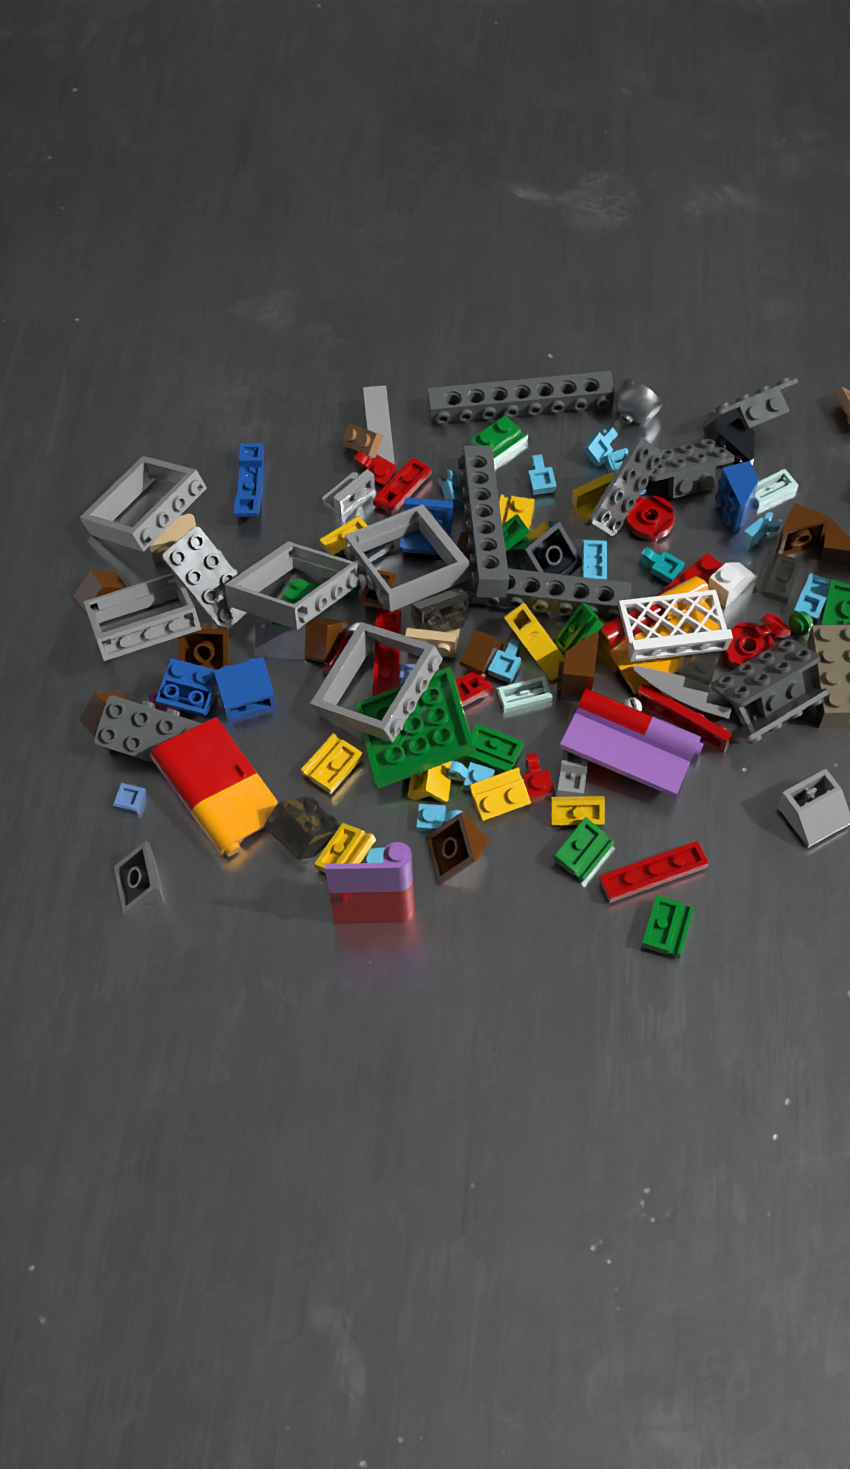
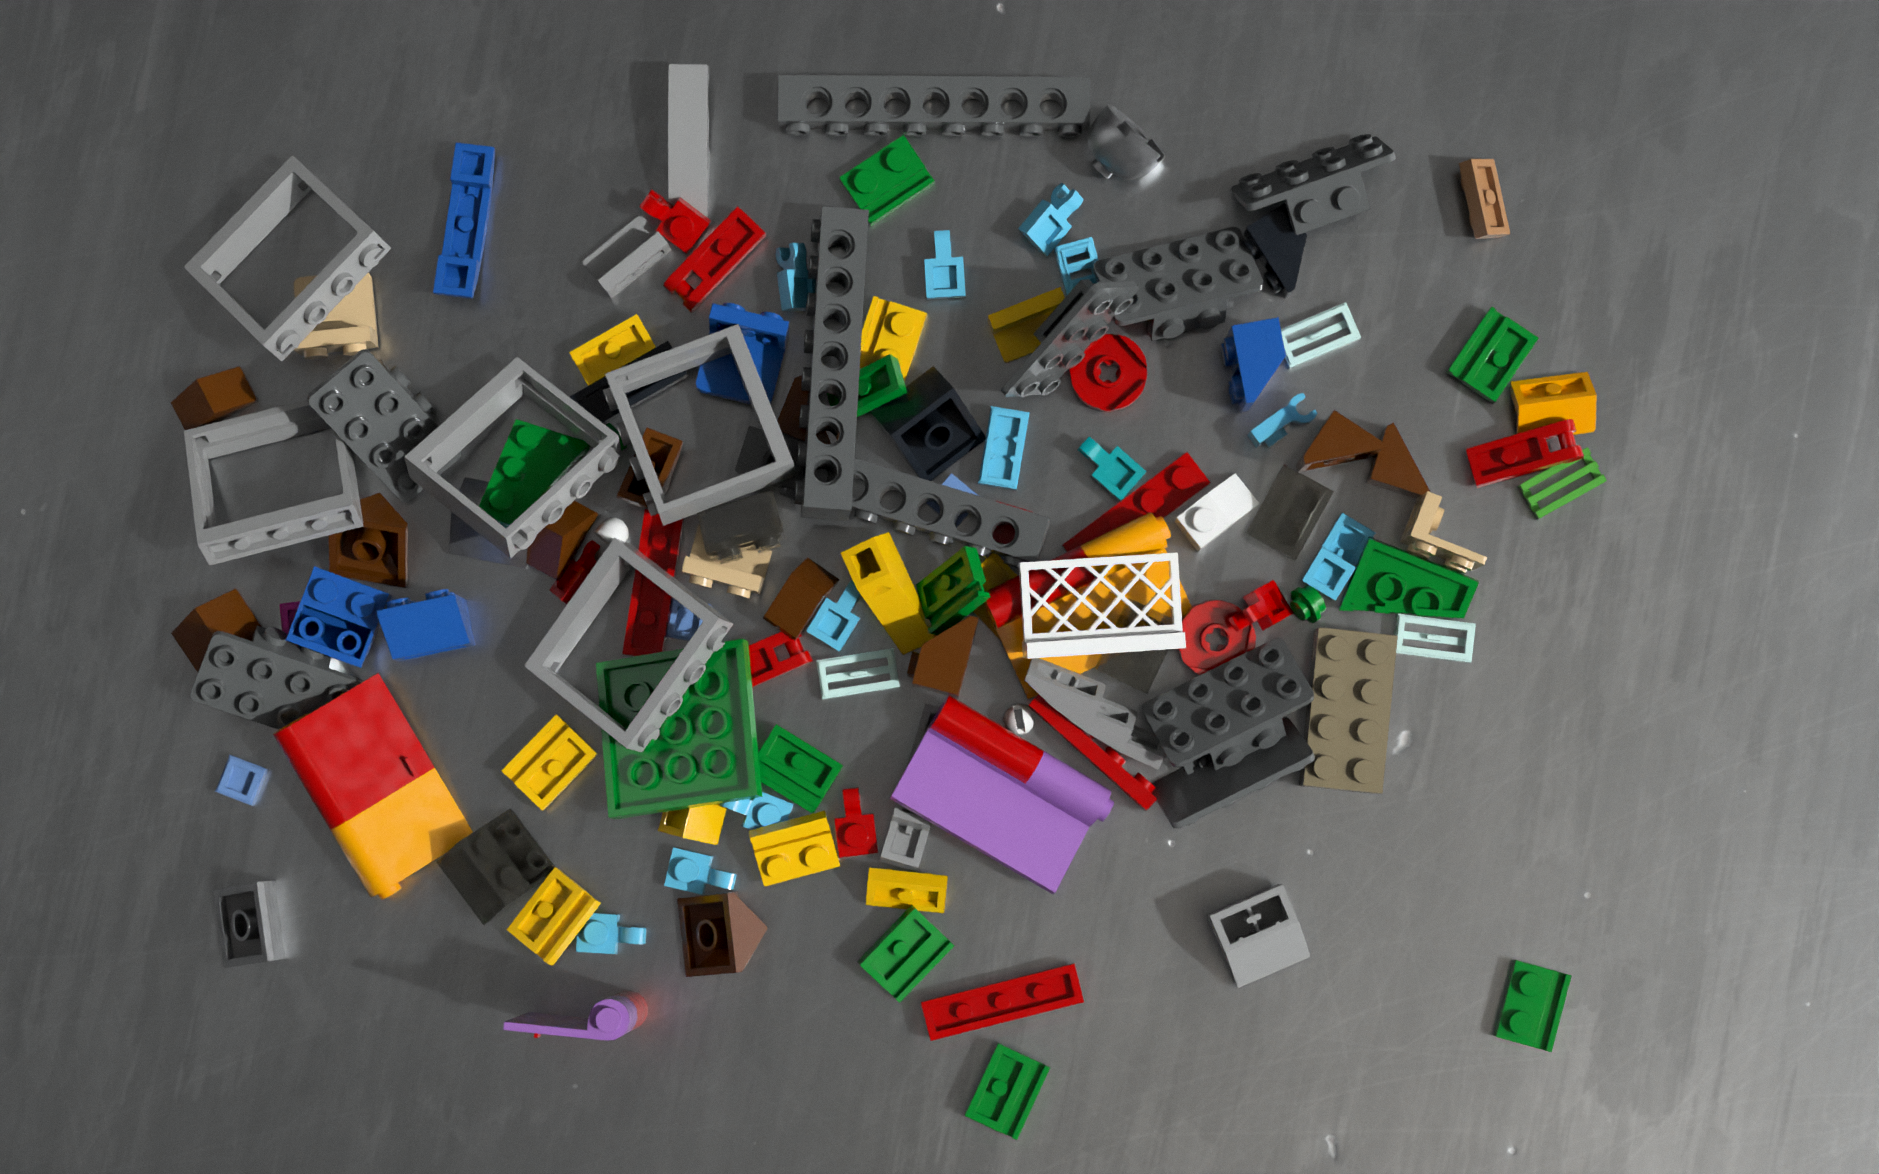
camera: 10 degrees right, 25 degrees up
medium nougat plate [341,422,383,458] -> none

